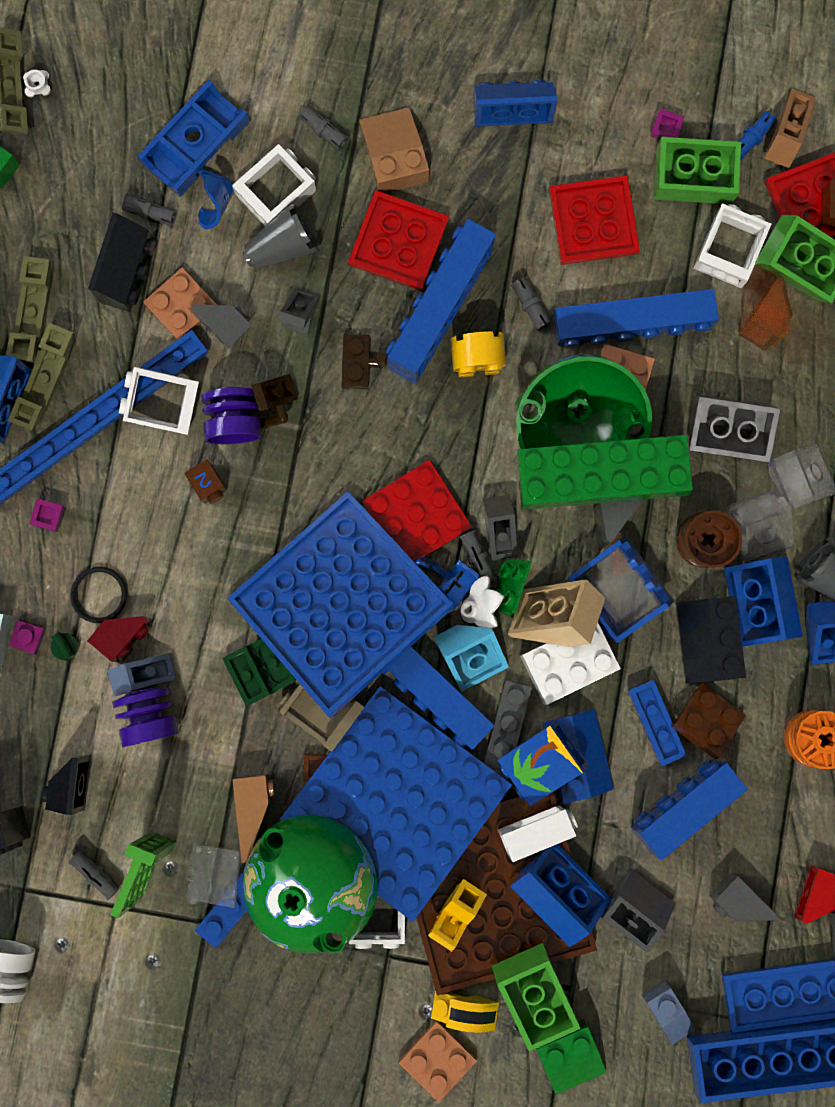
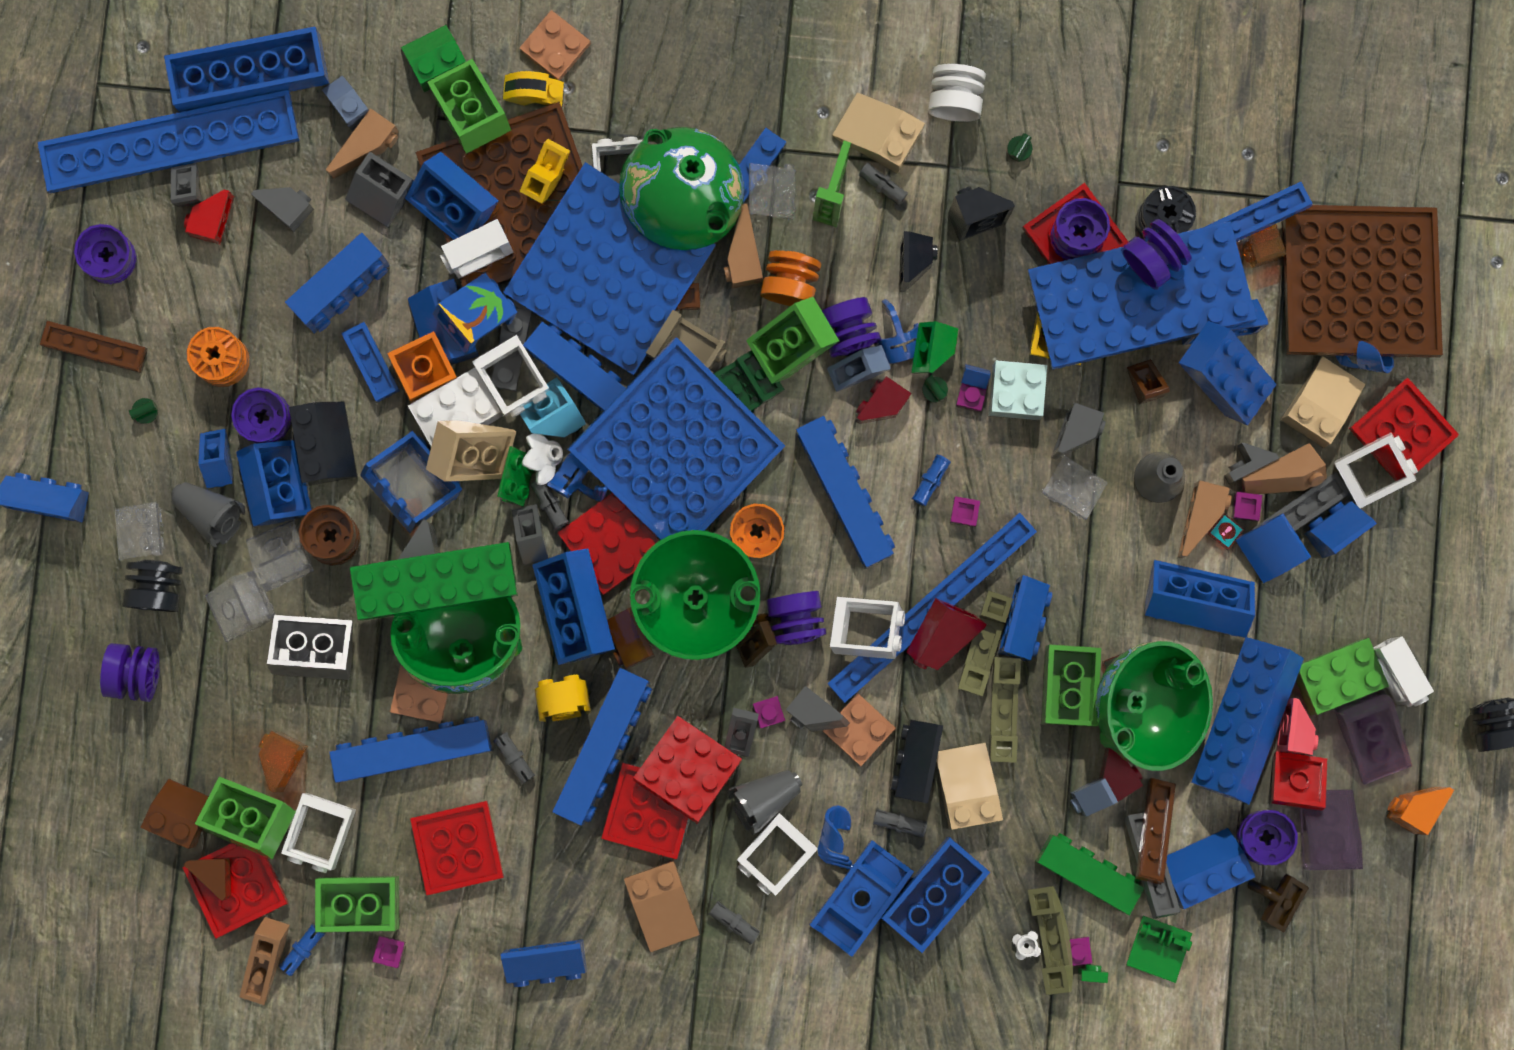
camera: 170 degrees right, 0 degrees up
black tyre [70,567,127,623] -> none
reddish brown brick [184,459,227,504] -> none
dark brown plate [341,334,387,389] -> none
reddish brown plate [671,683,746,760] -> none
none -> dark purple wheel [231,387,291,443]
none -> medium nougat slope [326,108,399,179]
none -> orange slope [387,331,457,404]
none -> white window [472,335,550,418]
none -> blue brick [532,549,615,665]
none -> reddish brown slope [607,607,655,669]
none -> green piece [630,530,760,660]
none -> red plate [633,716,742,824]
none -> orange wheel [730,504,784,558]
none -> bright green brick [746,297,839,384]
none -> magenta plate [753,696,785,728]
none -> orange wheel [760,250,822,306]
none -> blue brick [795,416,895,569]
none -> tan slope [832,92,925,174]
none -> blue helmet [876,299,919,364]
none -> blue brick [881,837,990,953]
none -> dark red slope [906,598,987,670]
none -> green slope [911,321,959,374]
none -> blue pin [911,454,951,507]
none -> tan slope [936,743,1003,830]
none -> blue slope [961,364,991,389]

